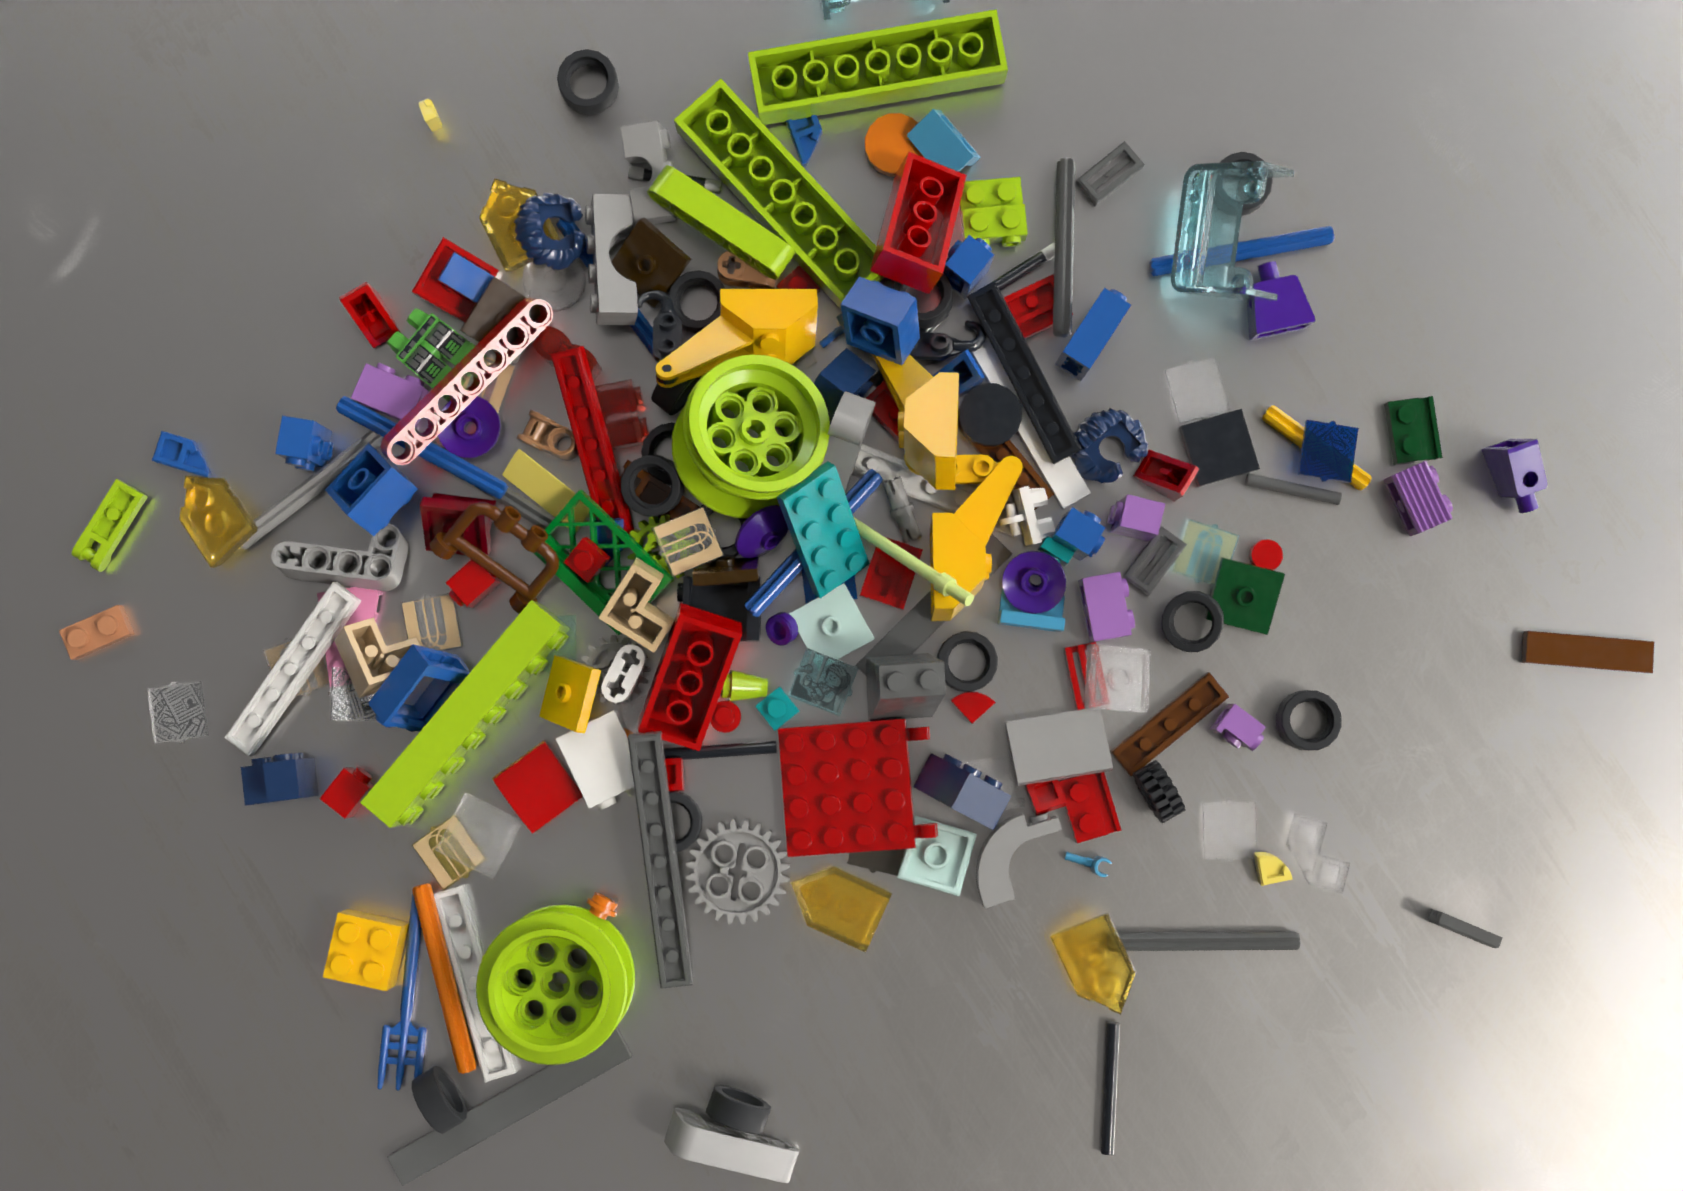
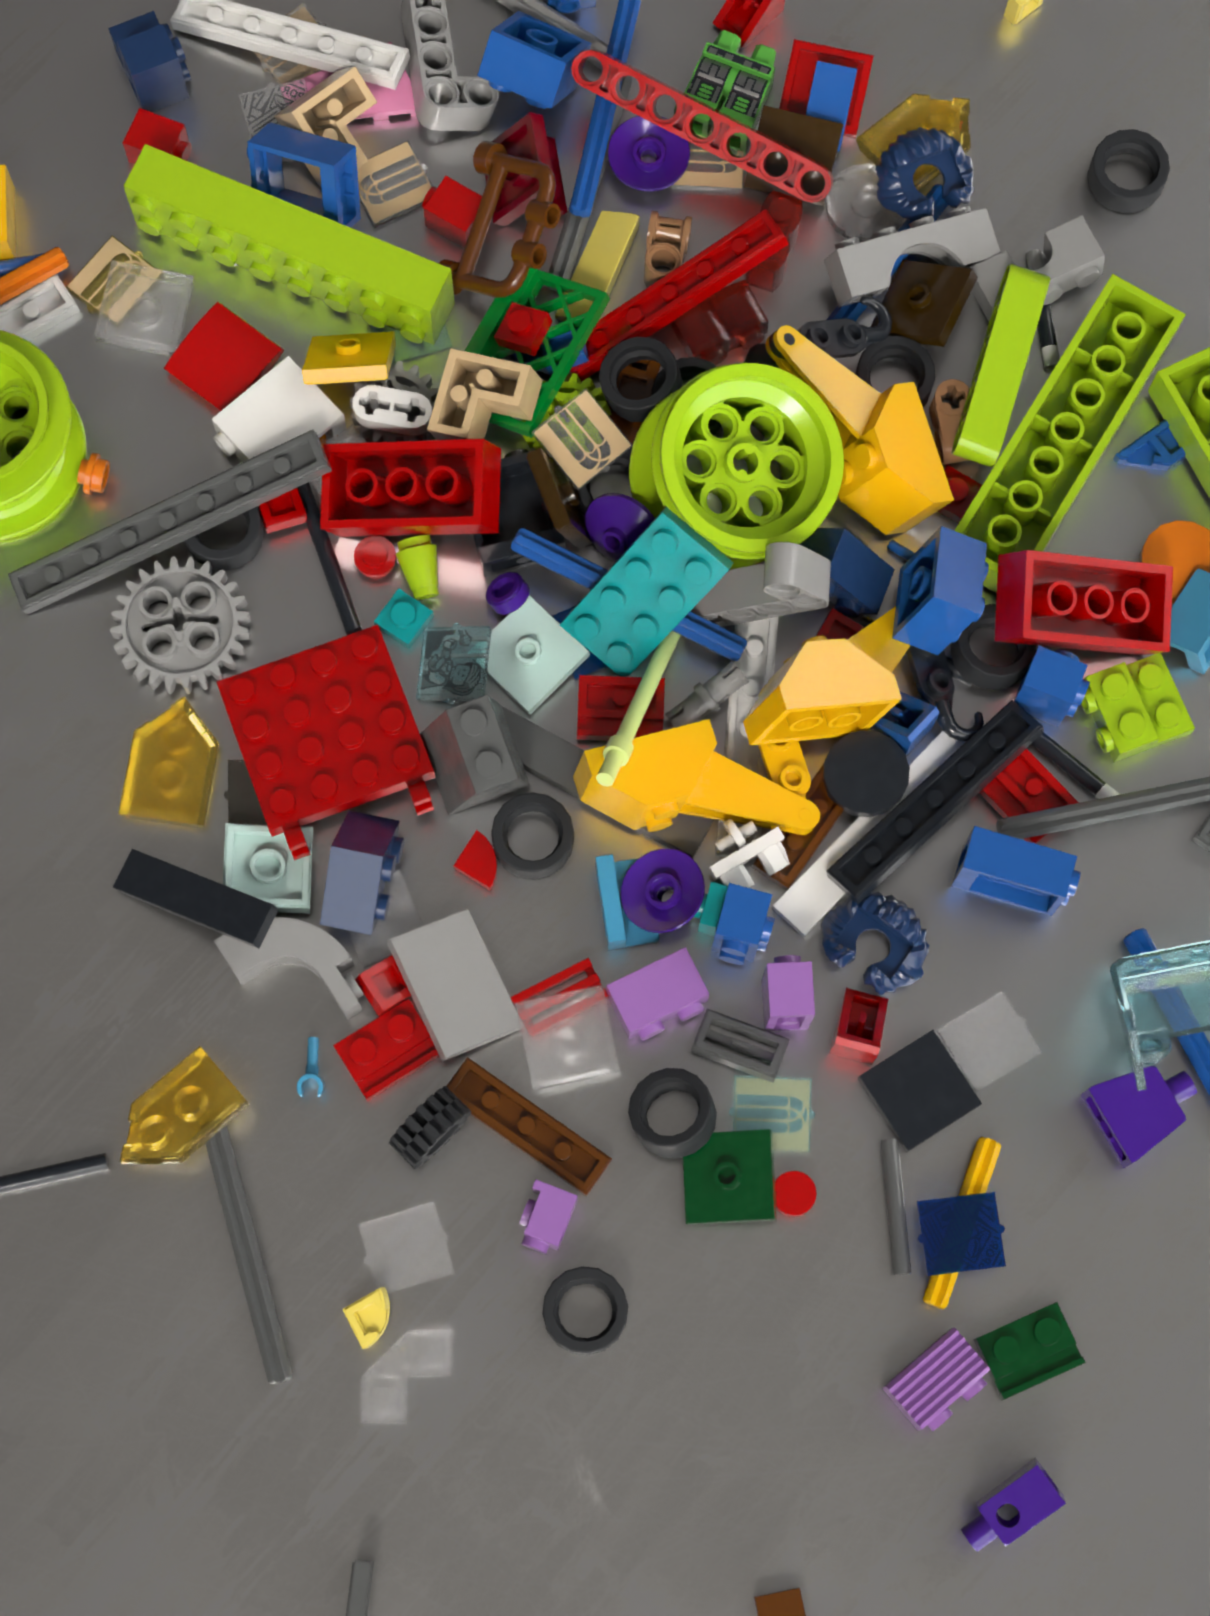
camera: 75 degrees right, 10 degrees down
medium lavender brick [351,363,429,428] -> none
none -> black tile [113,849,279,949]

